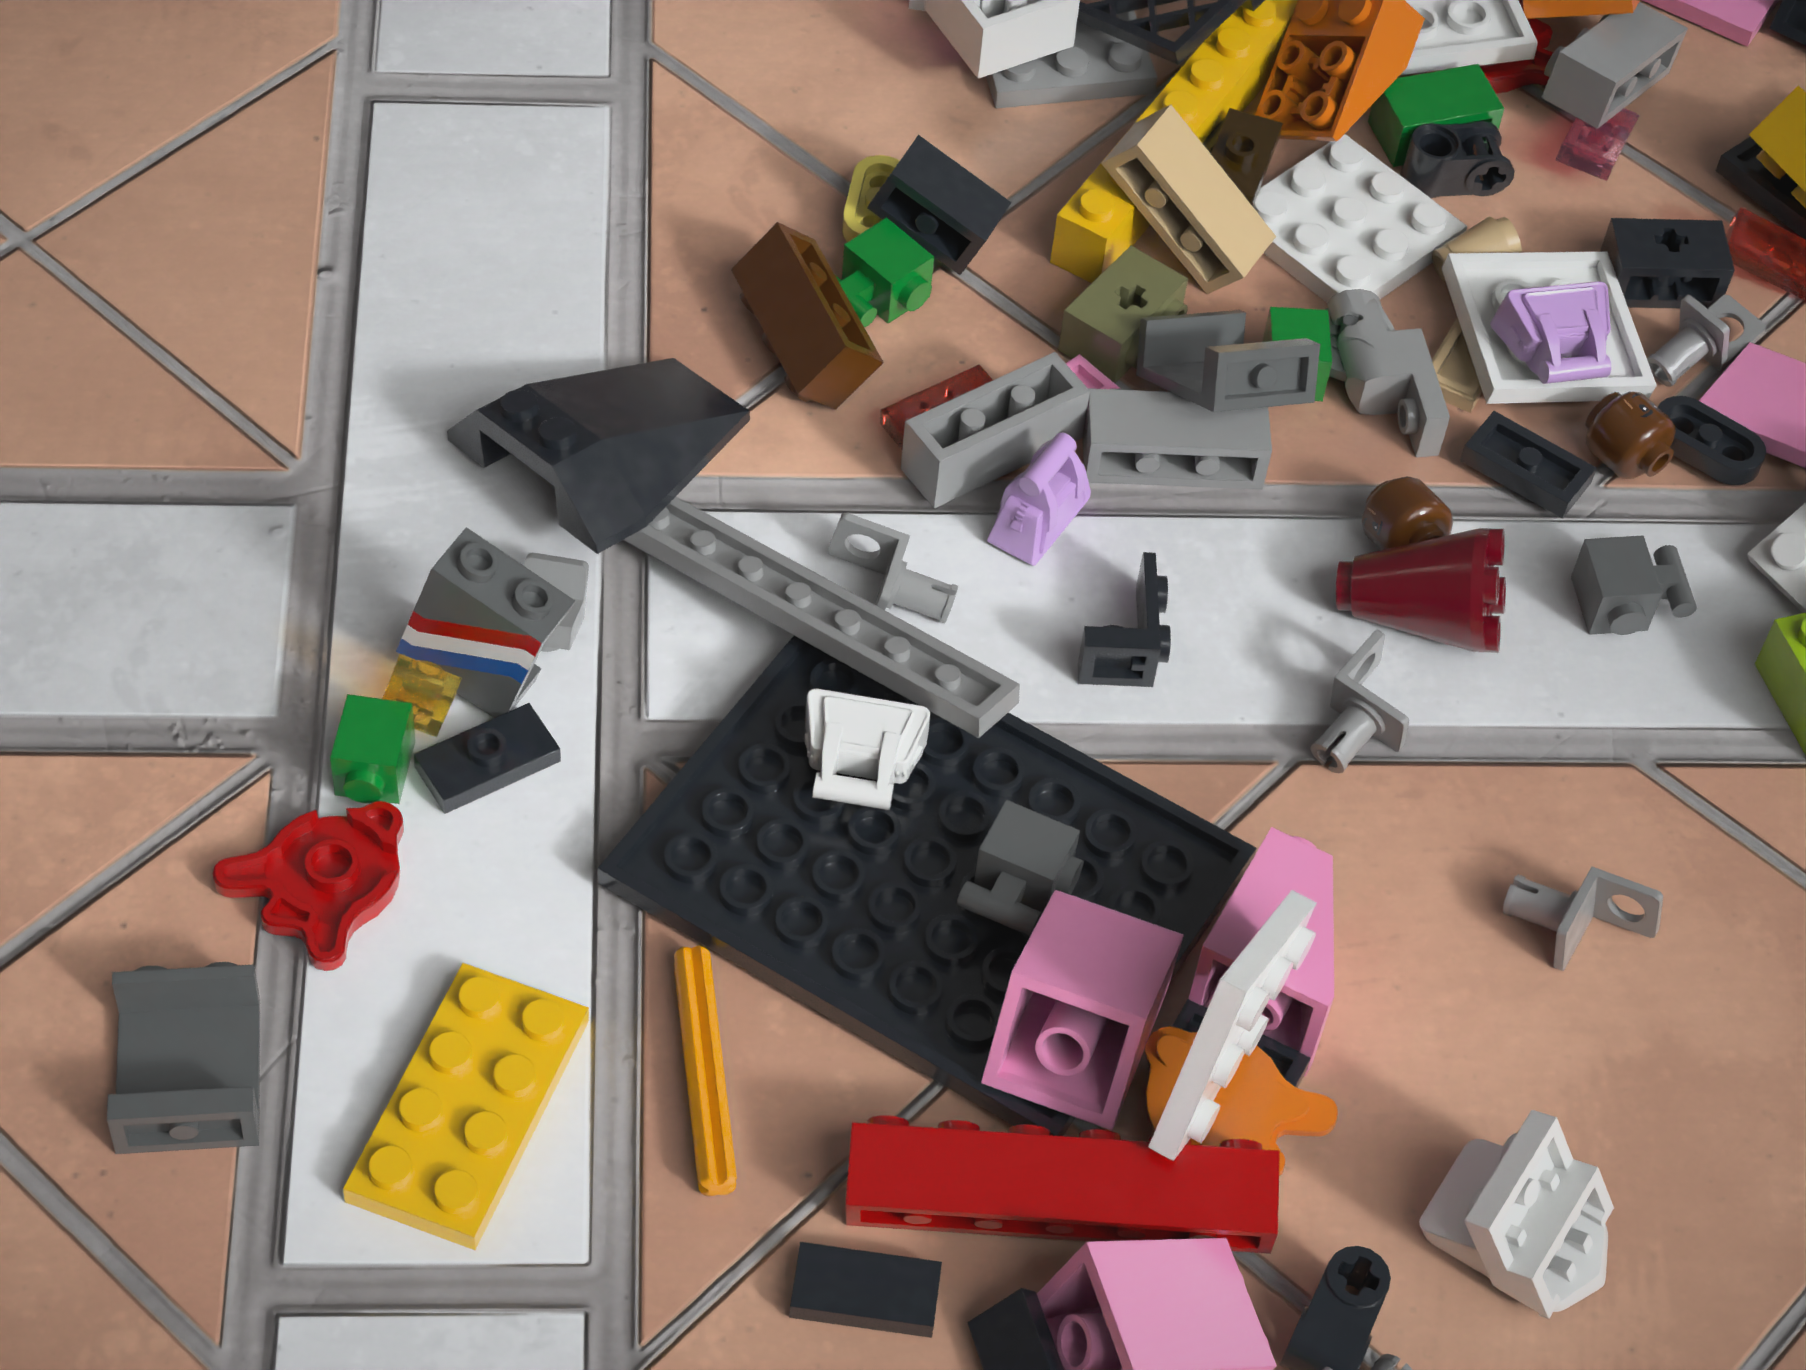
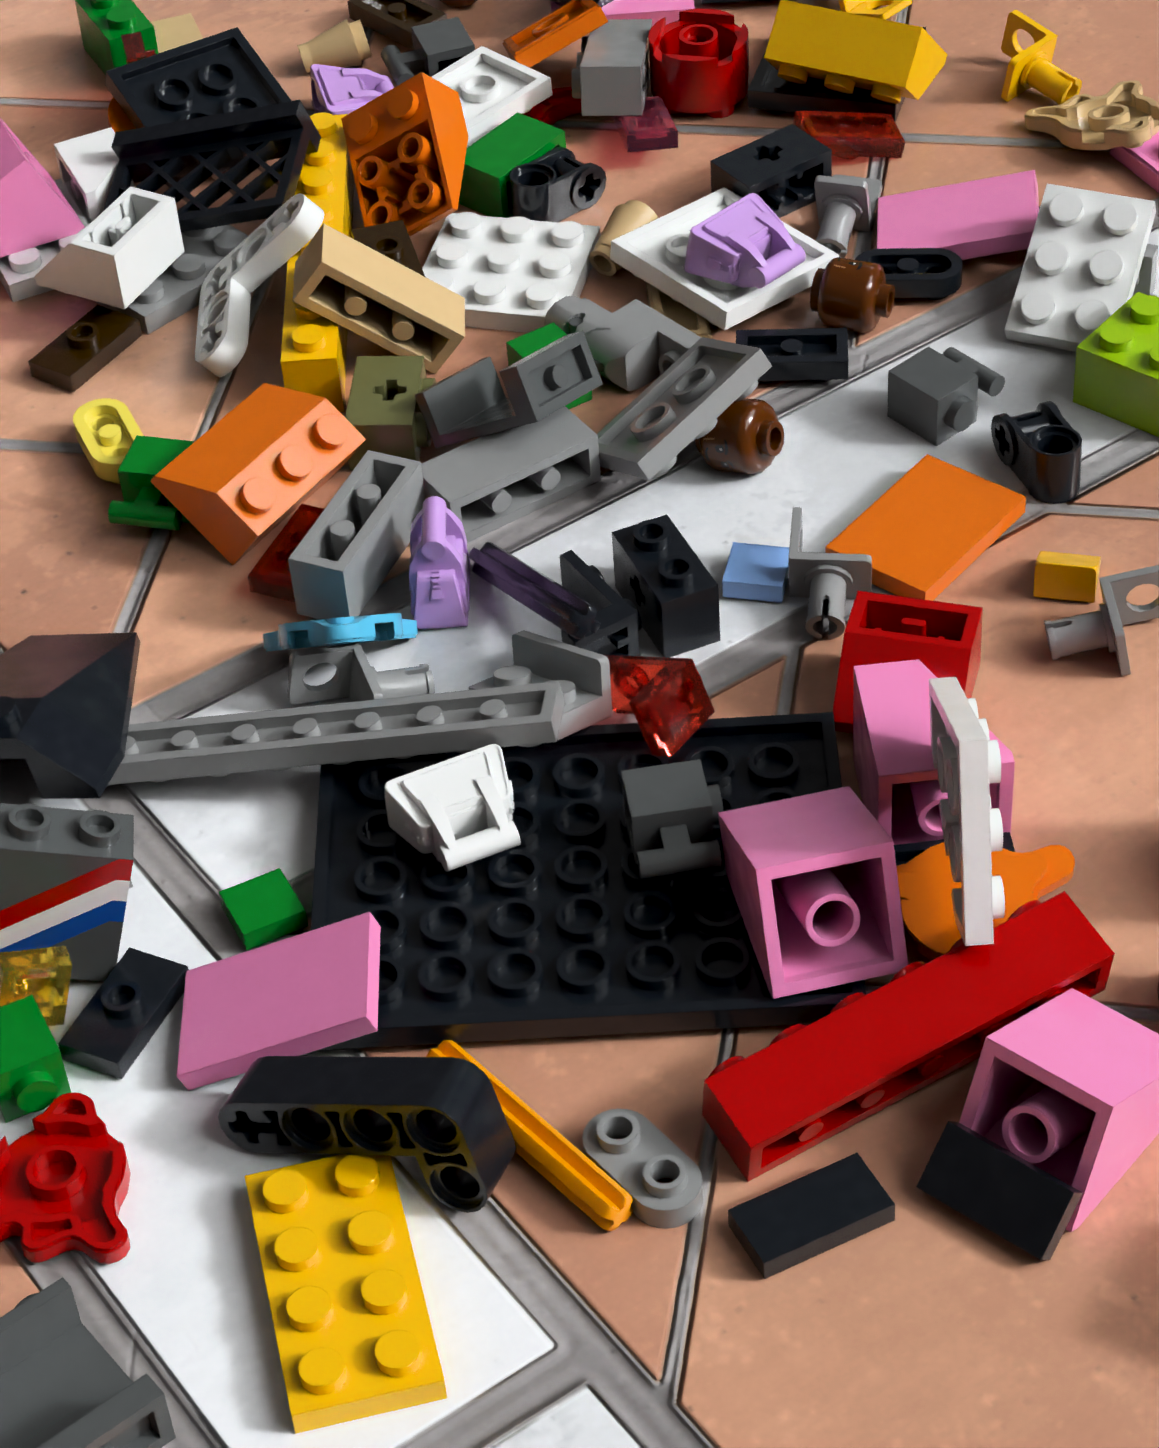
camera: 25 degrees left, 10 degrees down
reddish brown brick [731,222,884,410] -> none
black brick [867,135,1012,275] -> none
dark red cone [1336,528,1506,653] -> none
none -> dark brown plate [28,305,142,392]
none -> orange slope [150,383,366,565]
none -> bright pink tile [176,912,381,1091]
none -> white beam [195,193,325,378]
none -> black beam [218,1056,516,1213]
none -> green tile [219,868,308,950]
none -> medium azure tile [263,613,418,652]
none -> black axle [469,542,601,640]
none -> light grey bracket [469,630,613,740]
none -> light grey plate [582,1109,703,1229]
none -> light grey plate [597,337,772,481]
none -> clear red bracket [605,655,715,757]
none -> black brick [612,514,720,659]
none -> red brick [648,8,750,118]
none -> light blue tile [722,542,789,603]
none -> orange tile [825,454,1026,601]
none -> red slope [832,591,983,733]
none -> black piece [991,401,1082,504]
none -> yellow slope [1033,551,1101,603]

